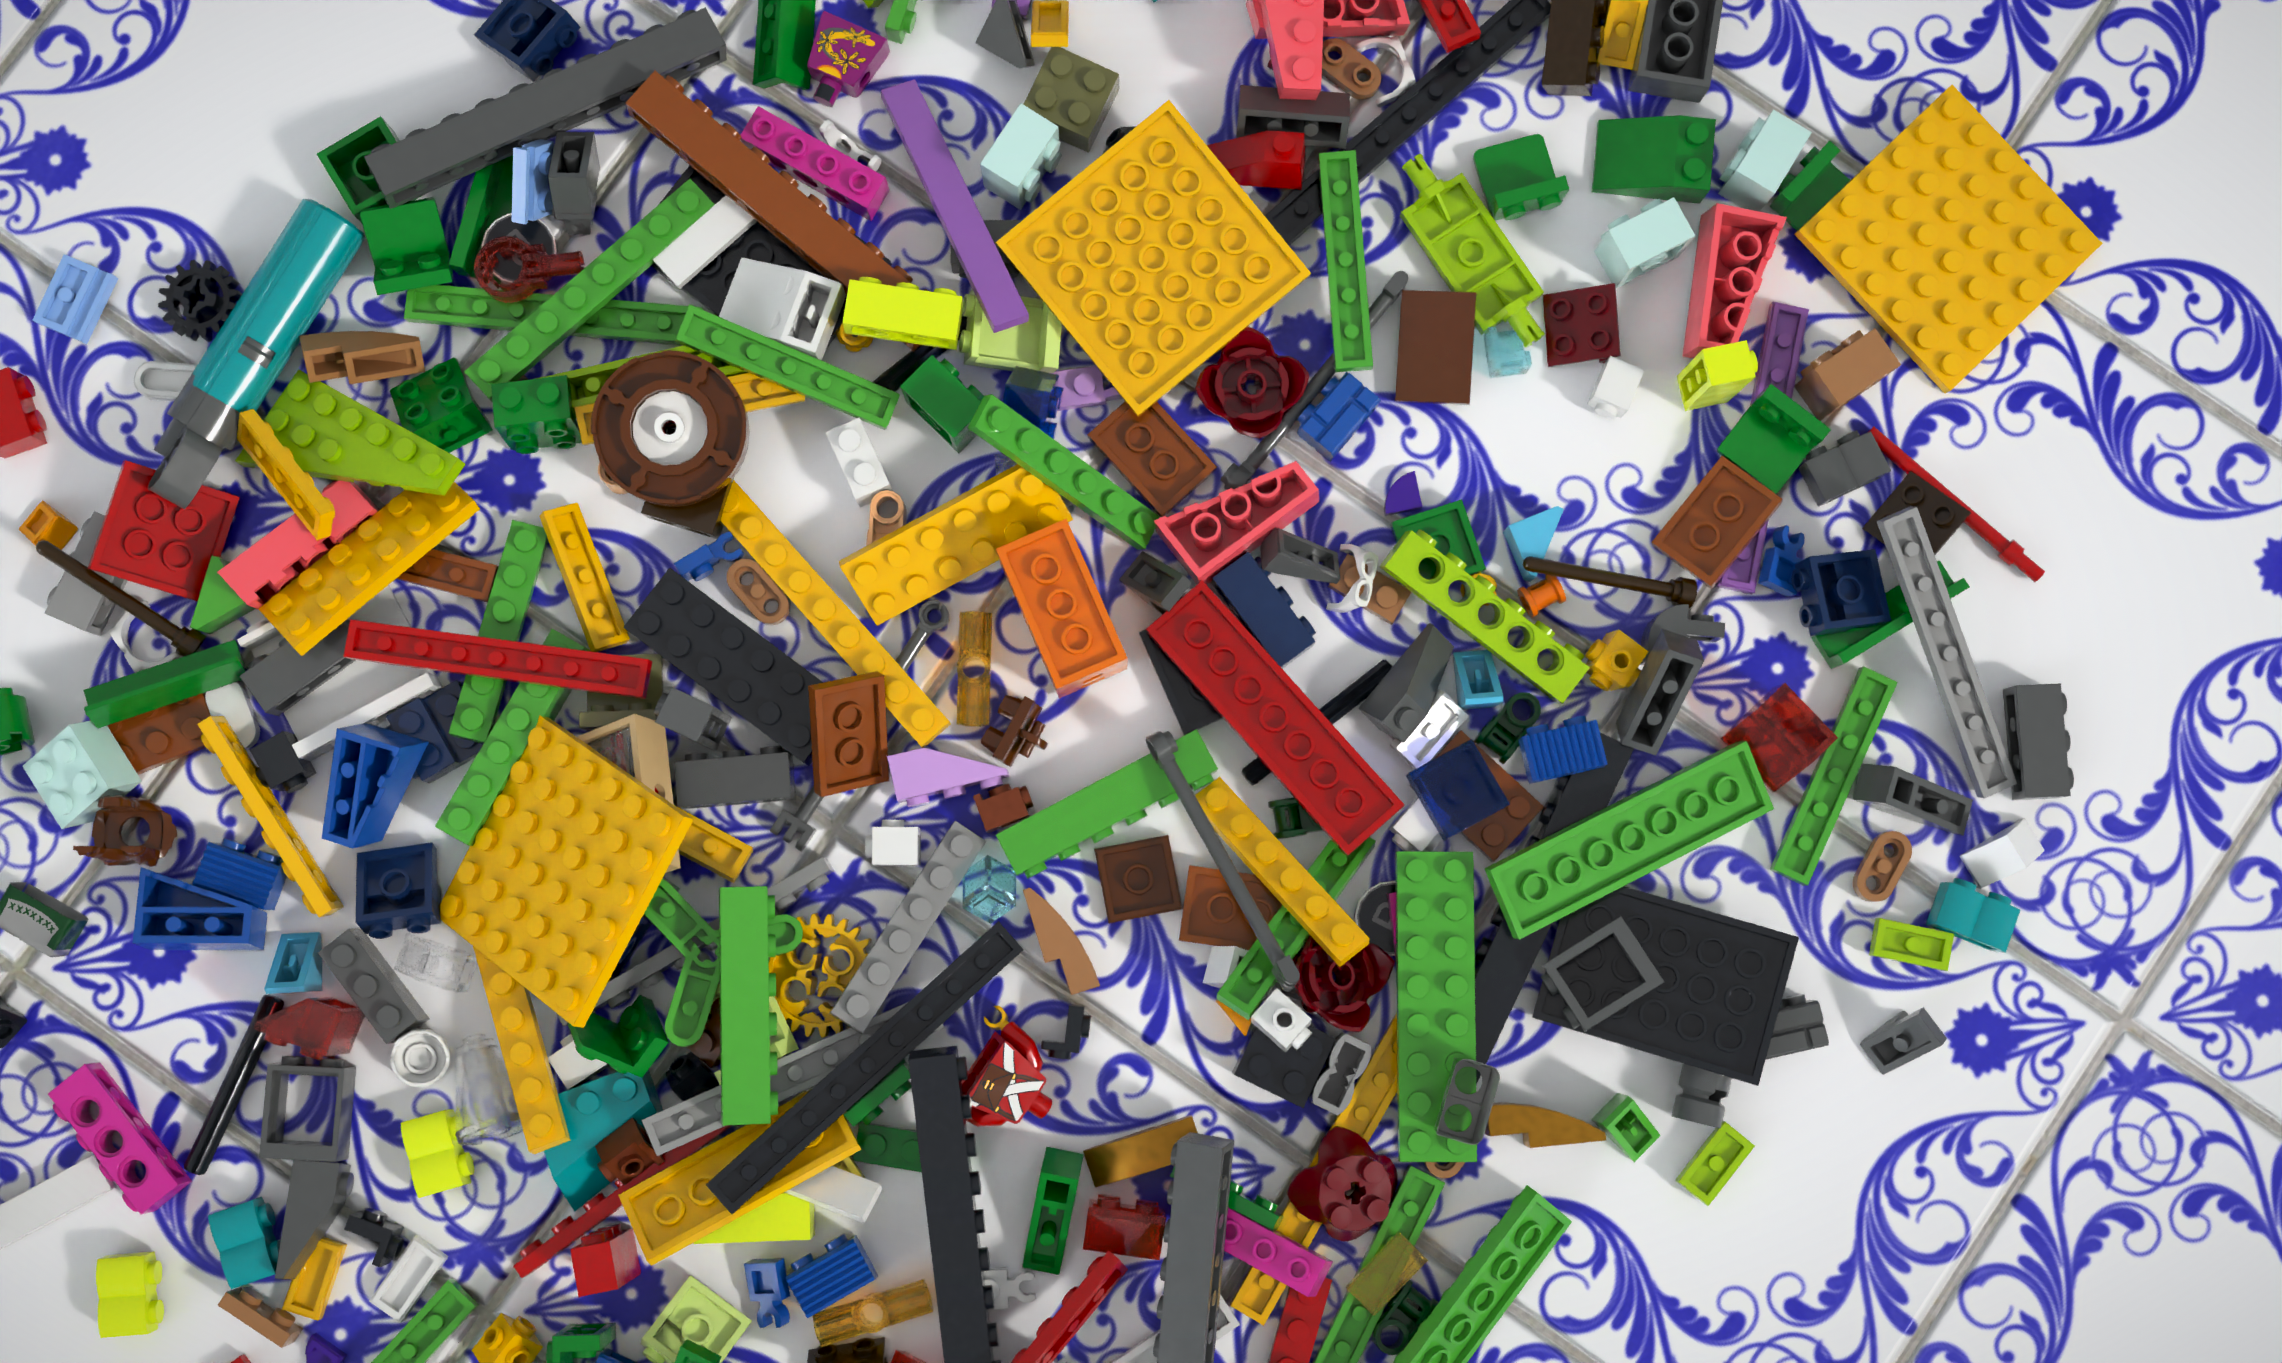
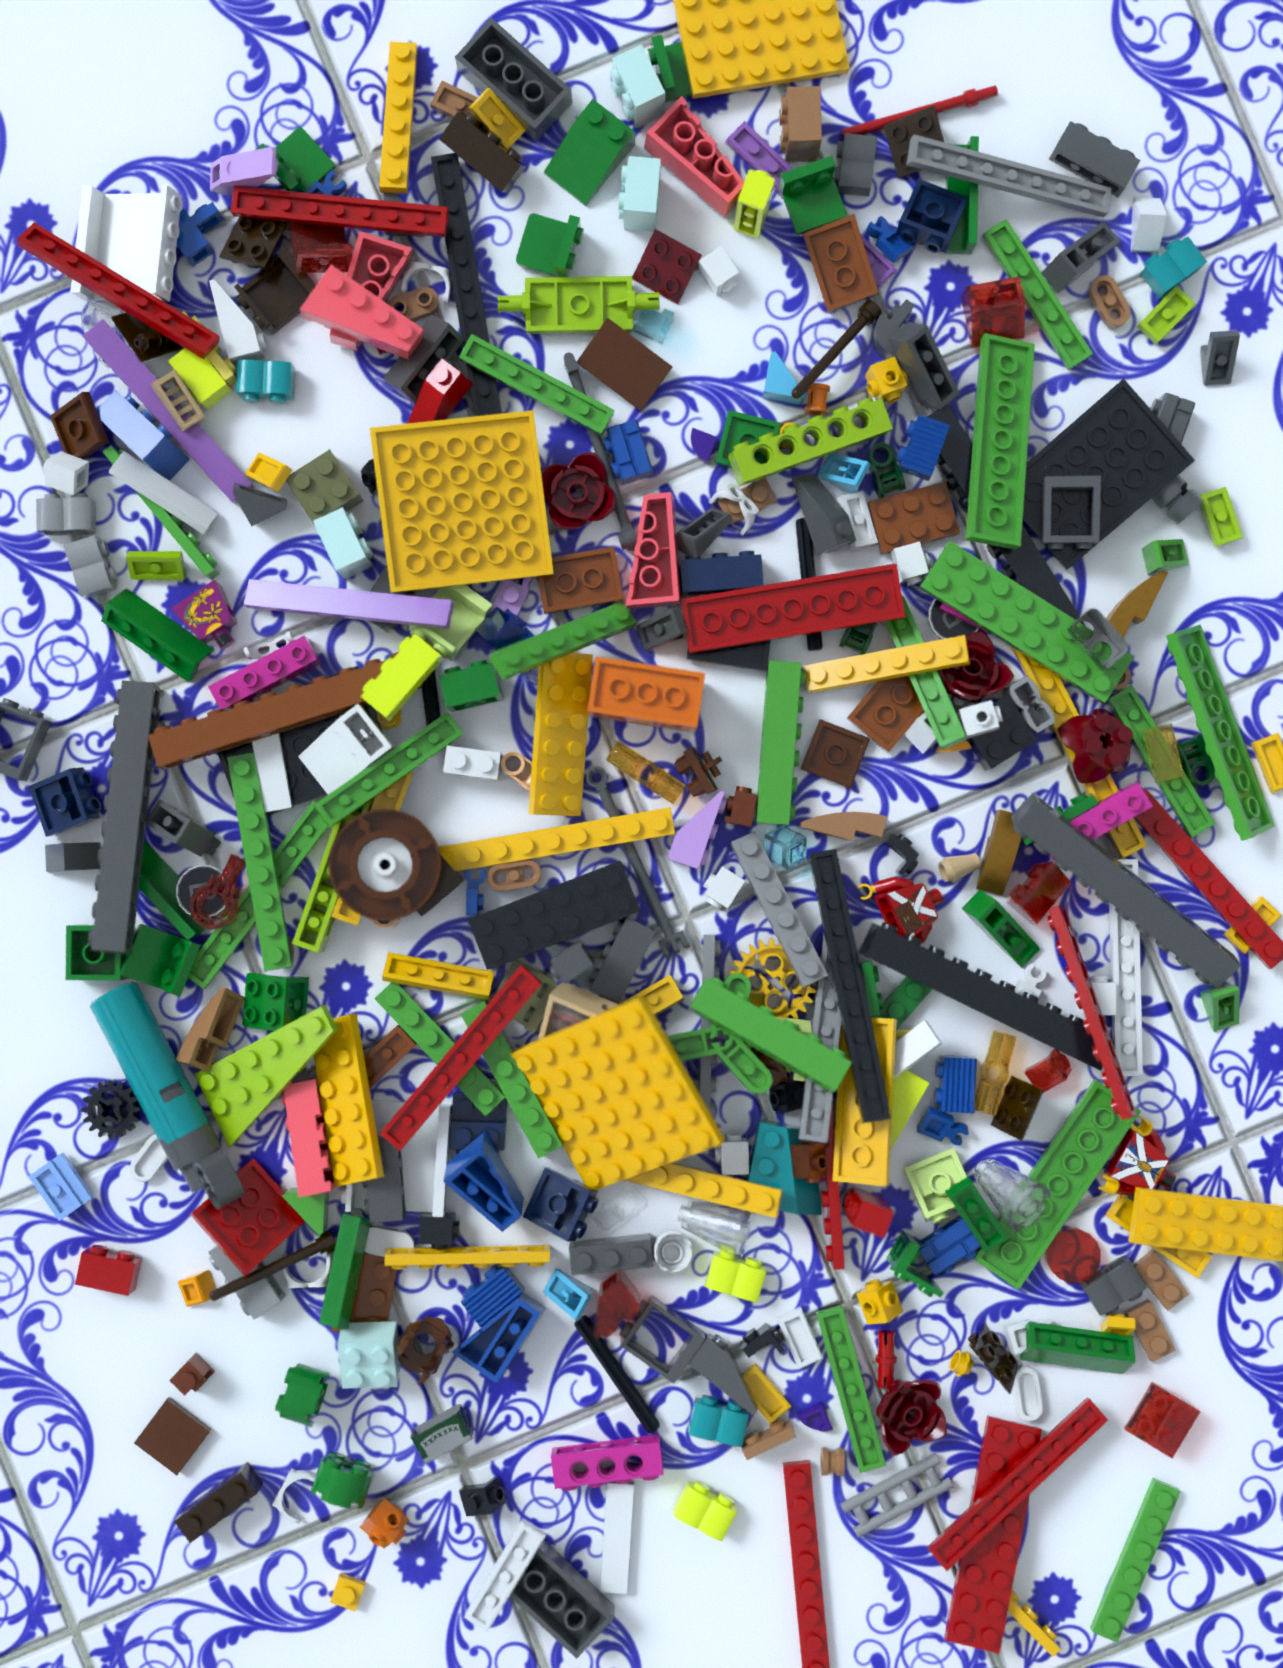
camera: 55 degrees left, 5 degrees up
yellow plate [237,409,335,540] -> none
green bracket [491,375,582,454] -> none
light blue plate [512,139,554,224] -> none
green bracket [568,995,669,1078] -> none
dark orange plate [808,671,889,797] -> none
dark grey hinge [1145,731,1300,992] -> none
clear blue tile [1406,739,1510,841] -> none
none -> dark grey slope [45,842,101,872]
none -> tan cone [938,853,981,883]

